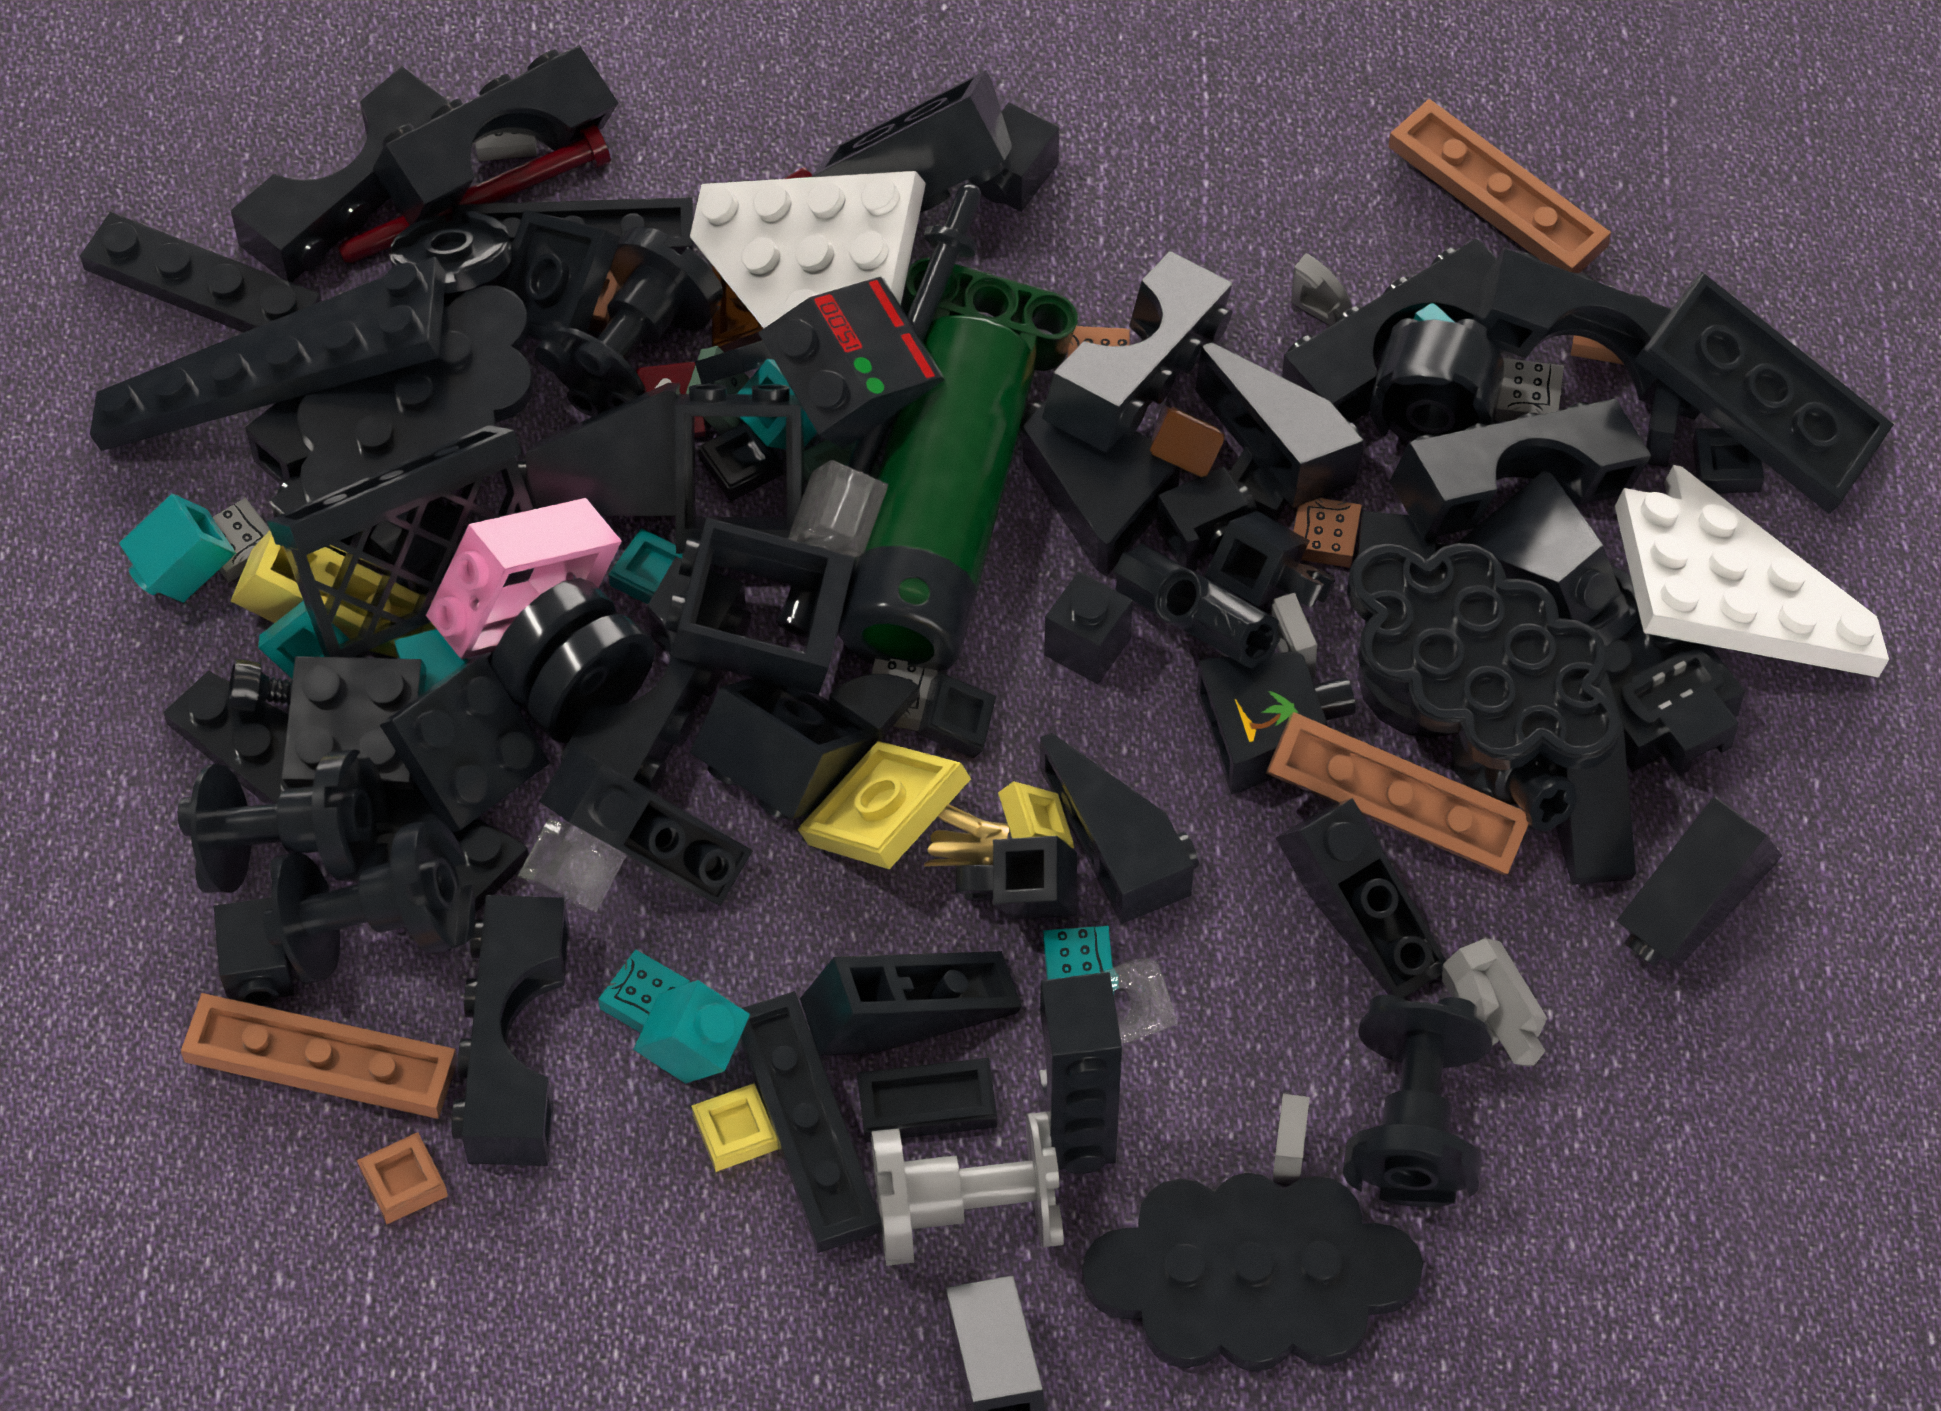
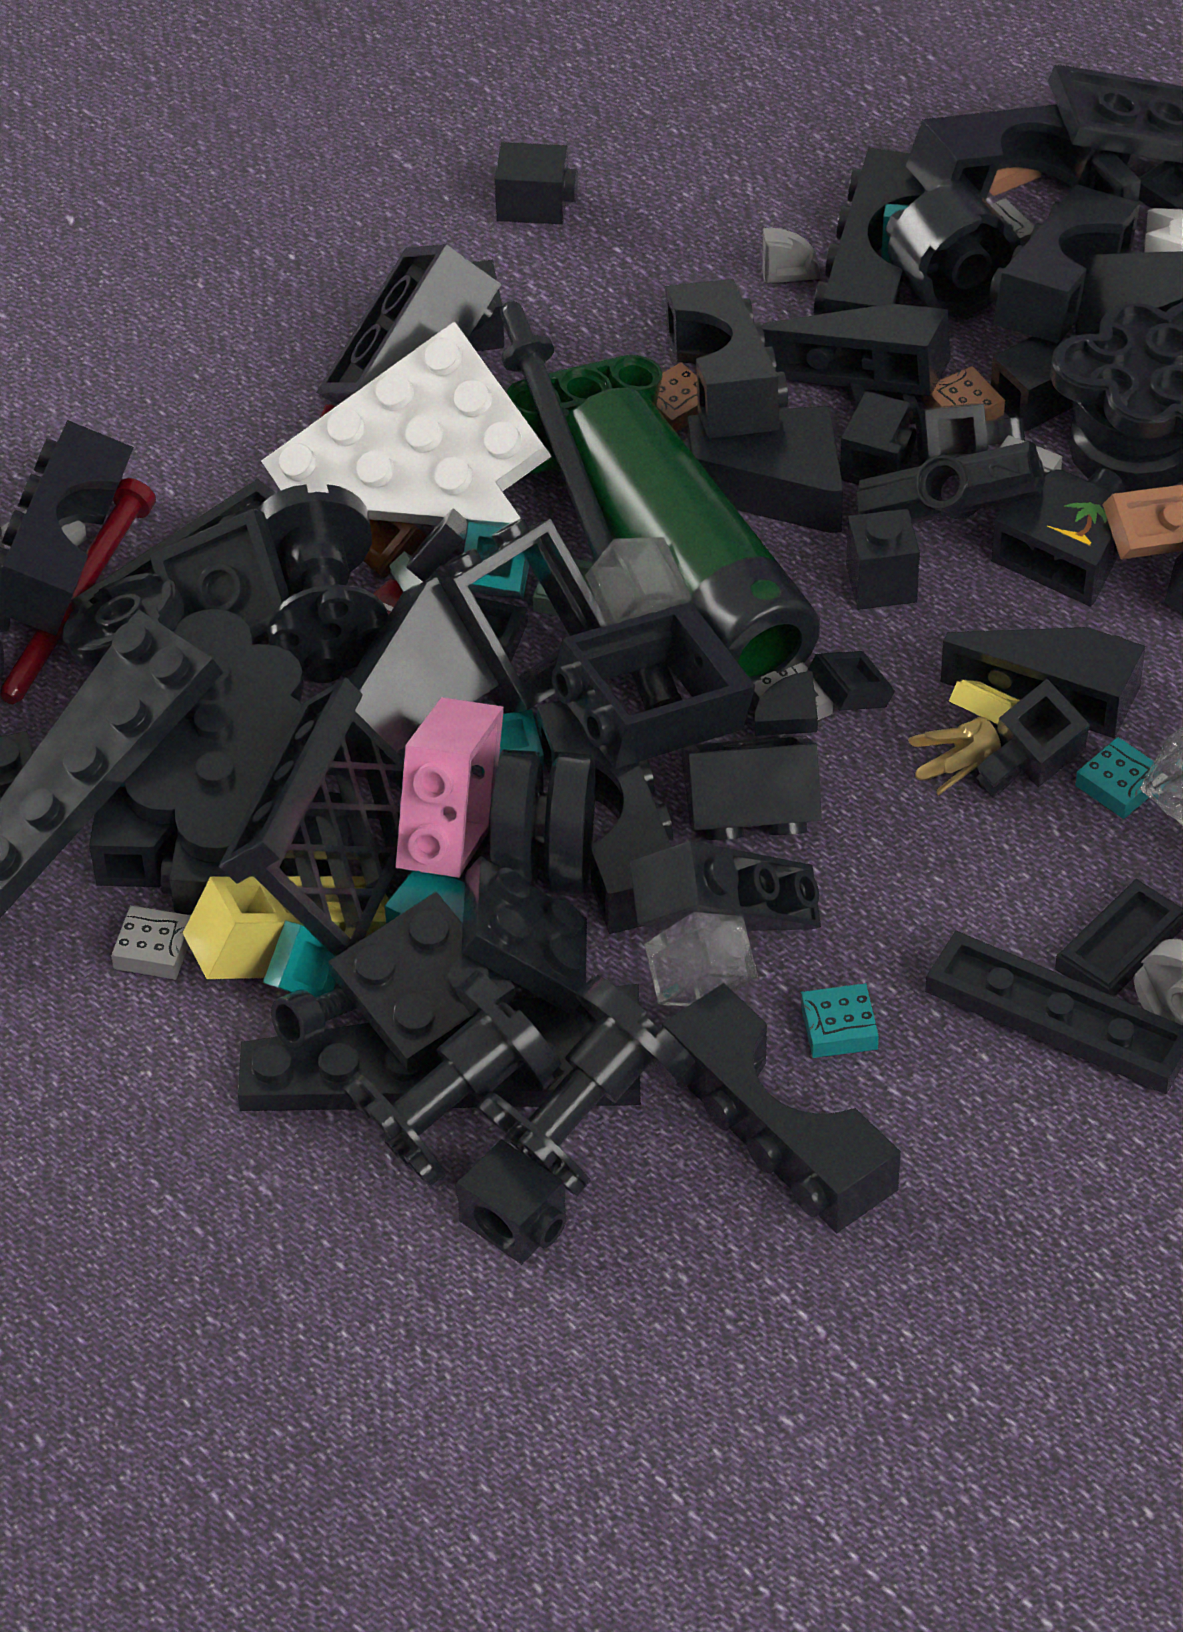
camera: 40 degrees left, 10 degrees down
teal brick [119,493,236,603] -> none
nougat plate [181,993,458,1119] -> none
nougat tile [357,1132,448,1225] -> none
teal brick [633,980,750,1084] -> none
light yellow tile [692,1083,778,1172] -> none
black slope [758,276,945,449] -> none
light yellow tile [798,741,971,869] -> none
black slope [800,951,1022,1056] -> none
reddish brown slope [1149,405,1225,477] -> none
nougat plate [1388,99,1611,273] -> none
none -> black brick [495,142,578,225]

